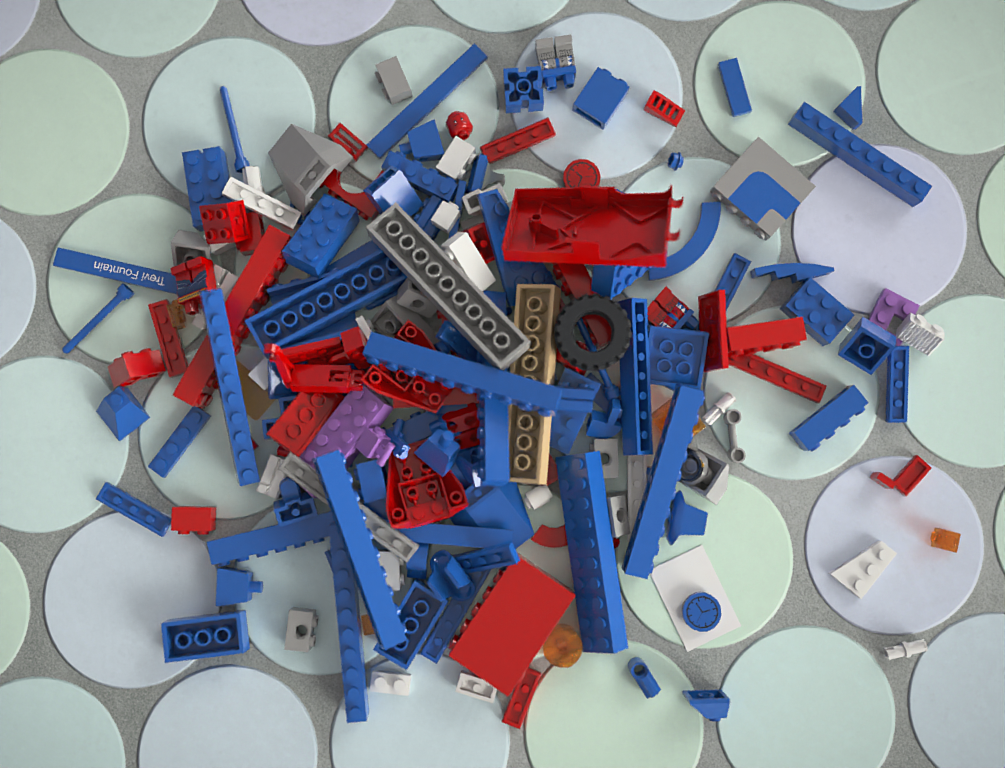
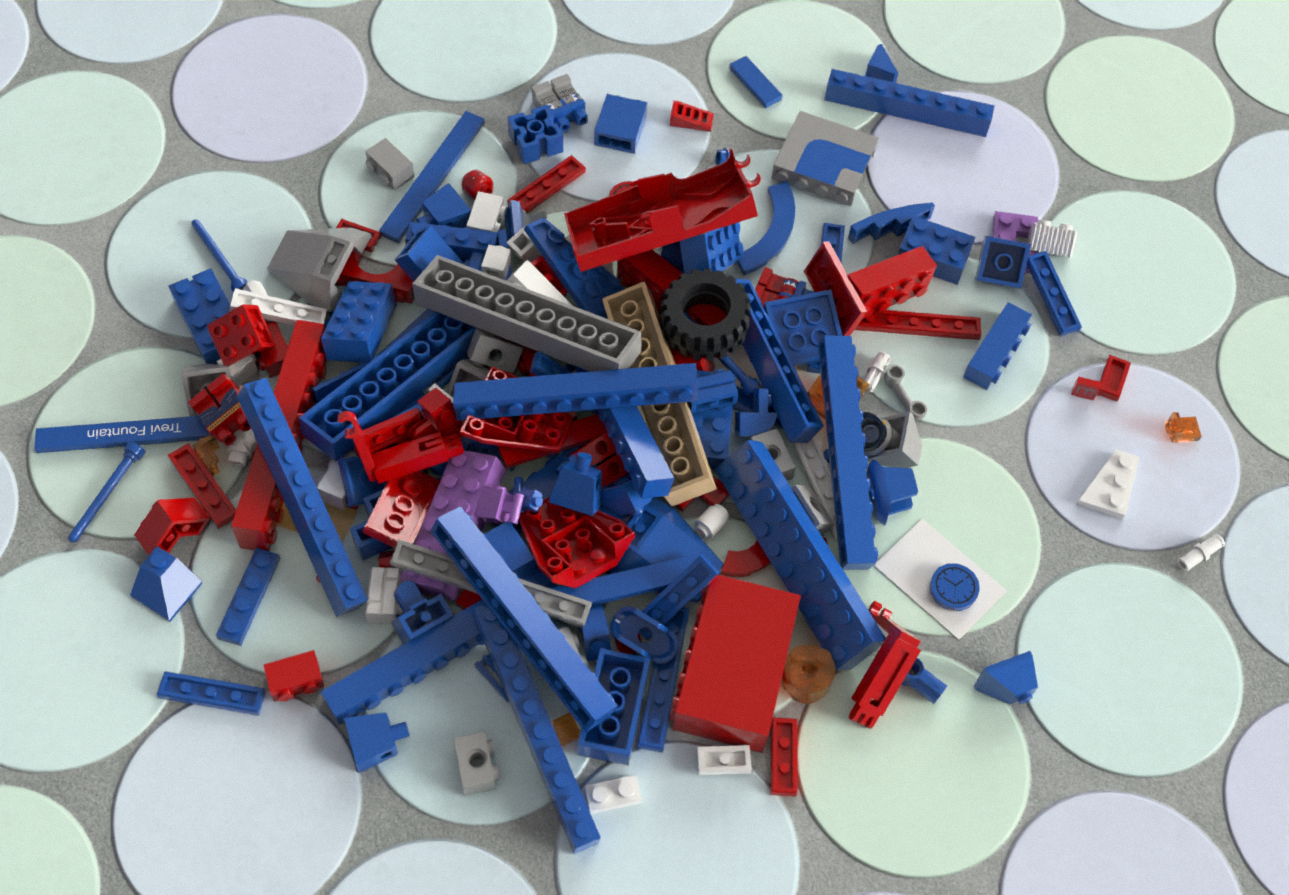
camera: 25 degrees left, 25 degrees down
blue brick [161,610,250,663] -> none
none -> red hinge [849,601,921,729]

